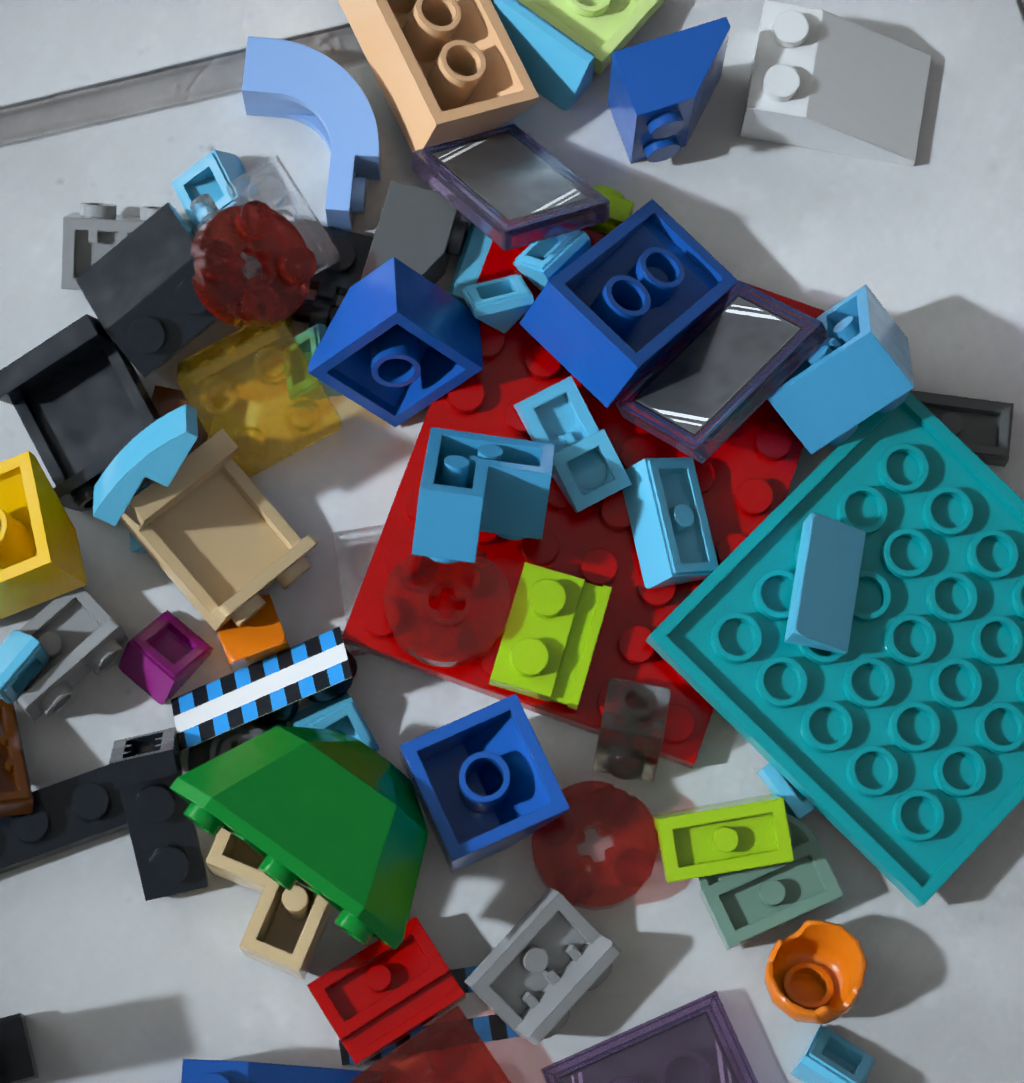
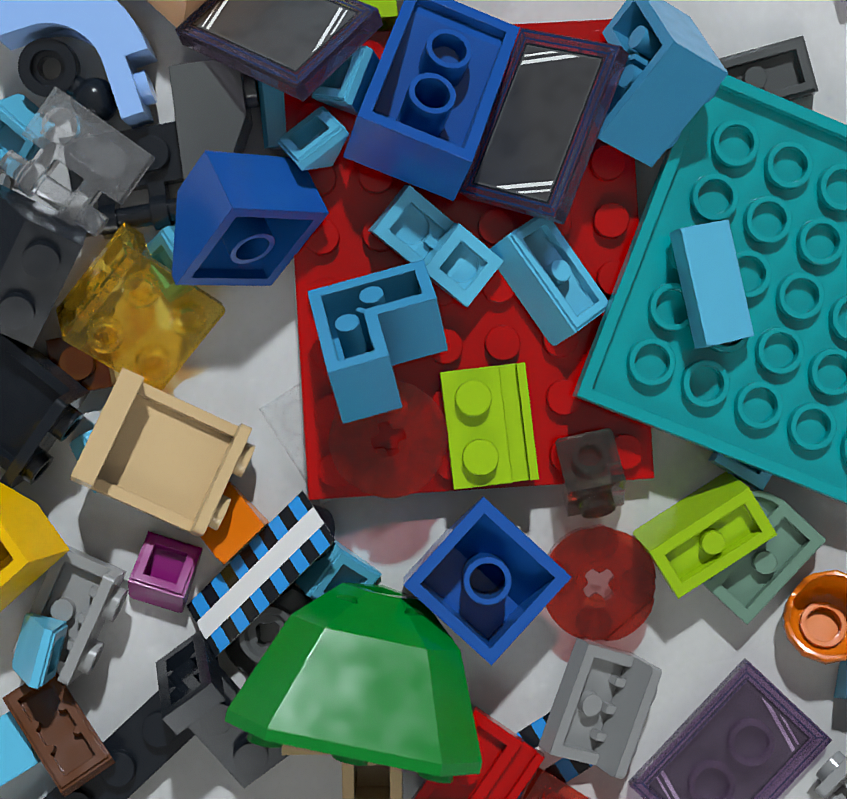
camera: 20 degrees left, 15 degrees up
medium azure slope [93,404,198,526] -> none
clear red plate [190,200,317,328] -> none
none -> black plate [18,38,118,124]

